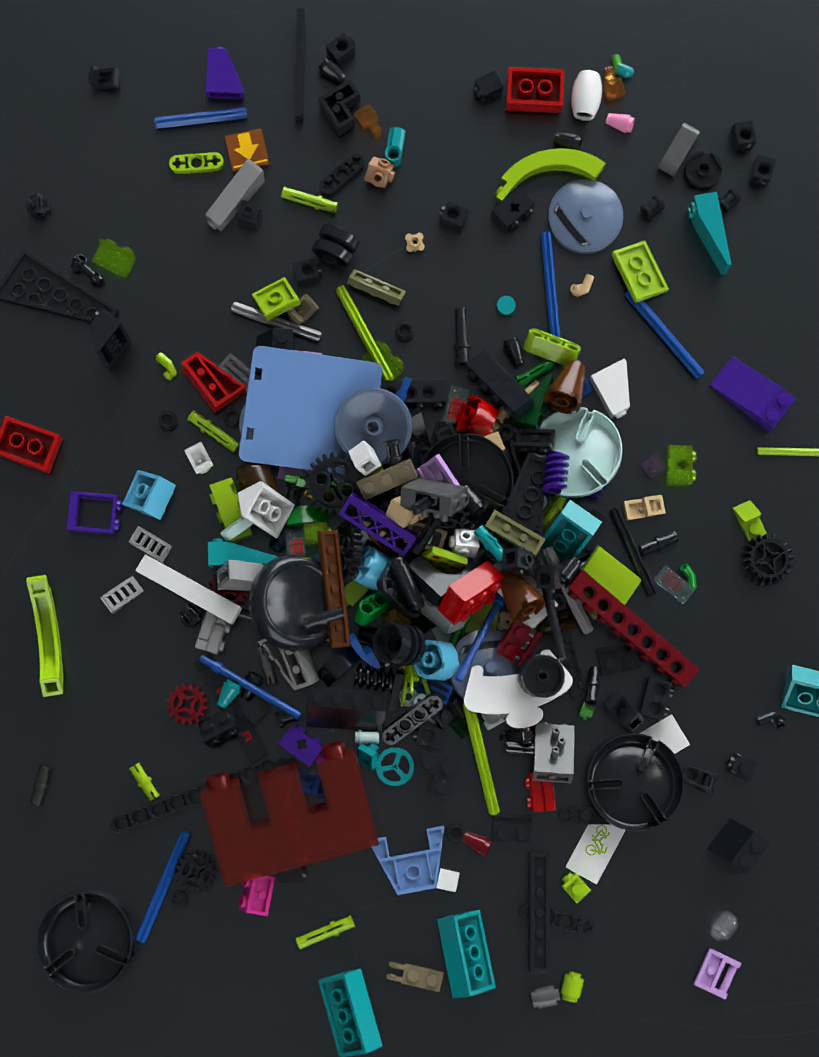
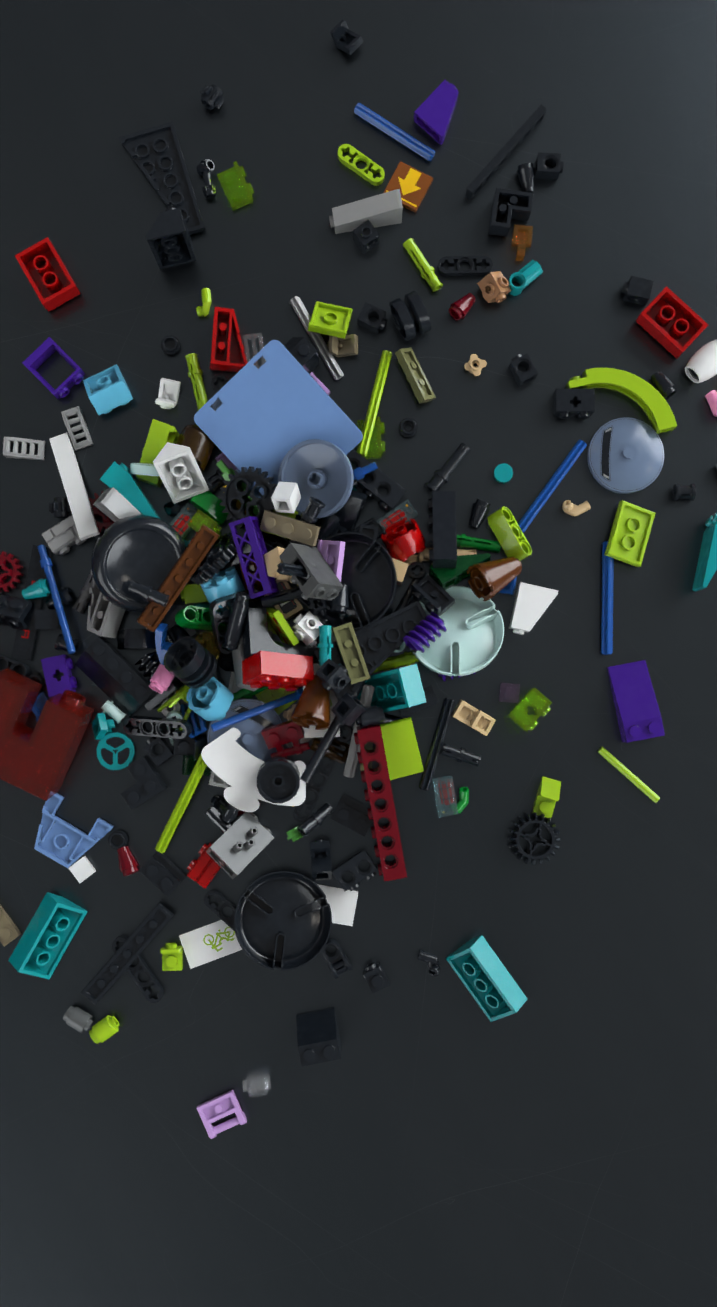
camera: 50 degrees right, 5 degrees up
none -> bright pink brick [149,665,175,694]
none -> dark red cone [449,293,476,321]

